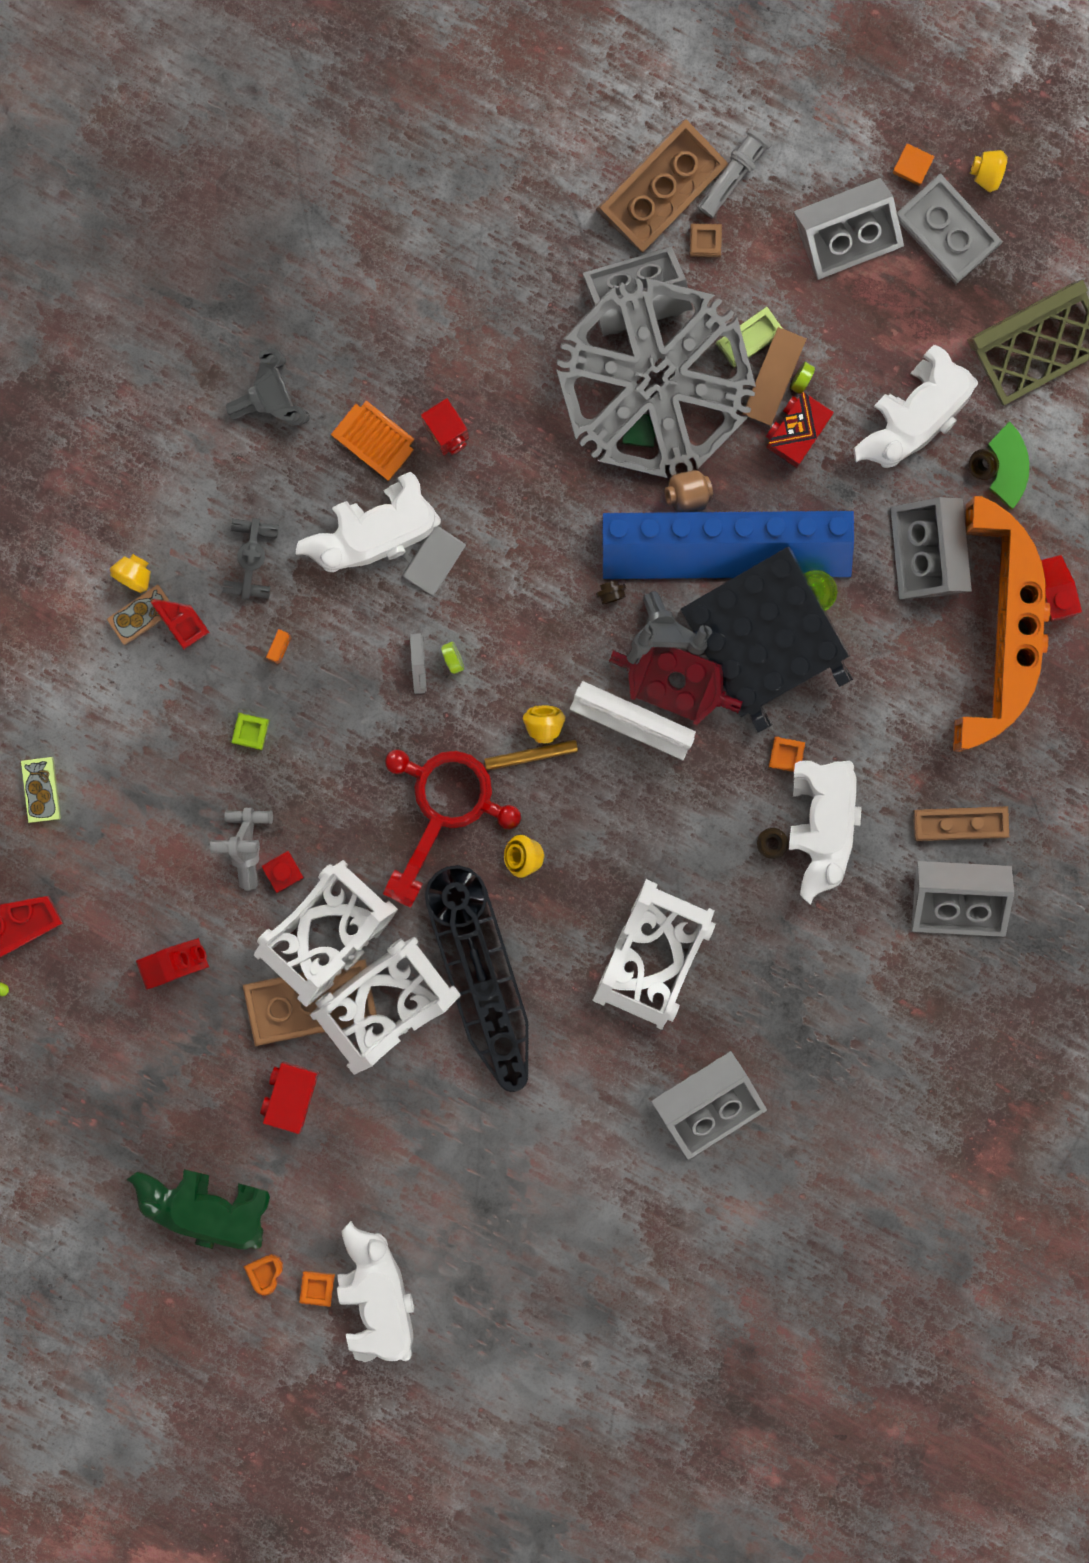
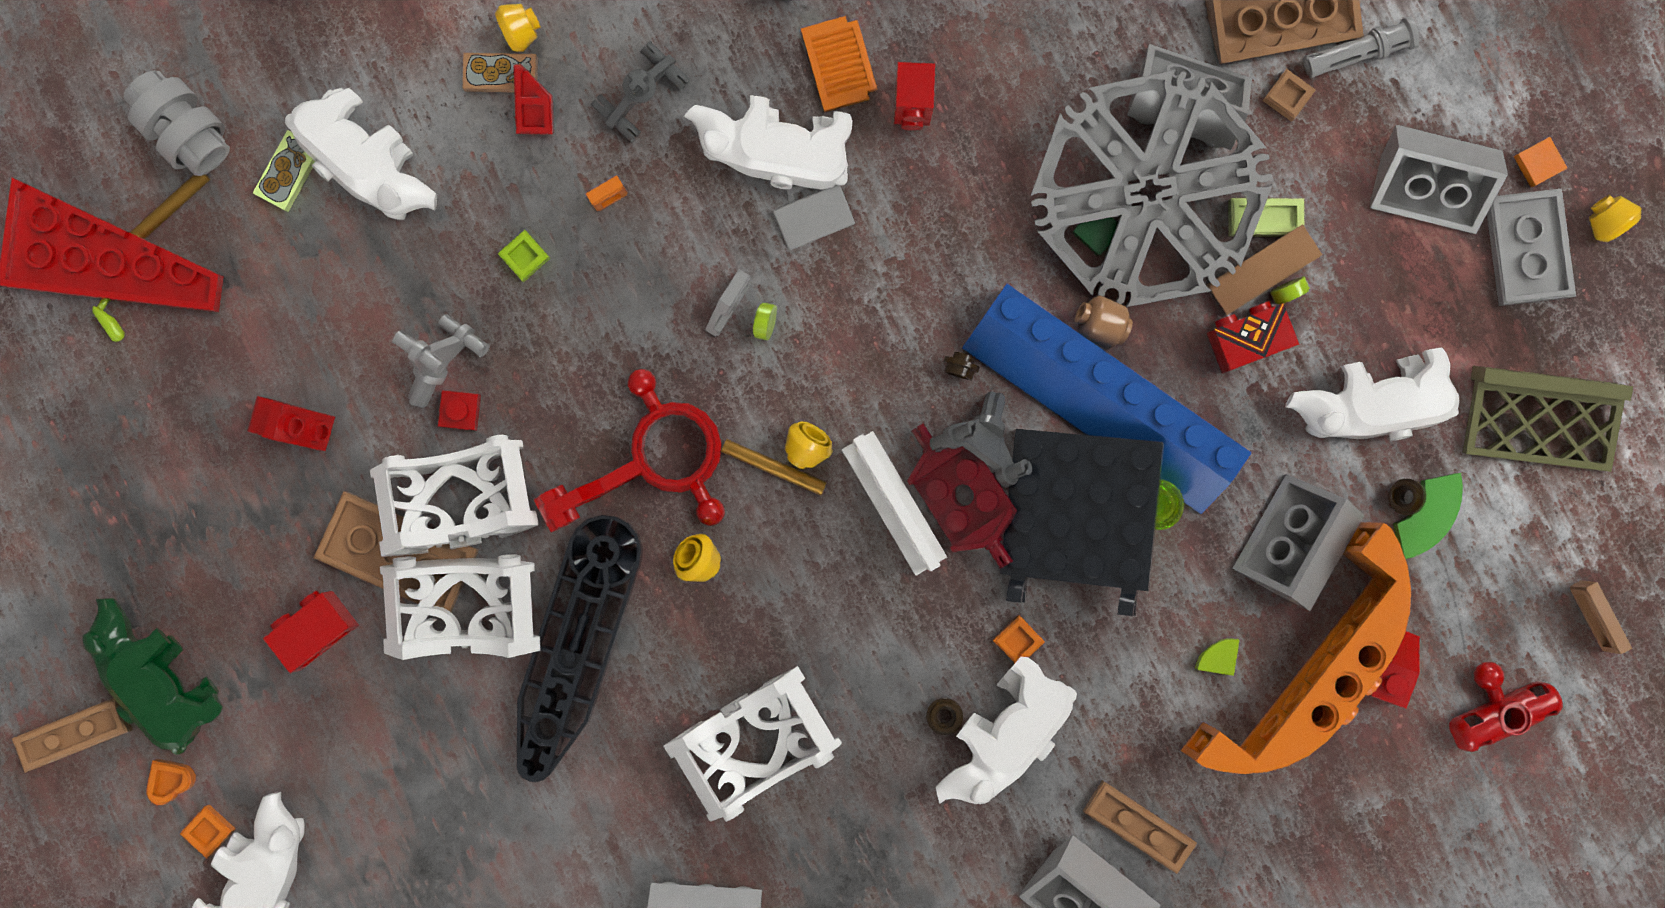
camera: 40 degrees right, 0 degrees up
none -> medium nougat tile [12,698,133,773]
none -> white animal [285,88,437,220]
none -> lime tile [1195,638,1239,676]

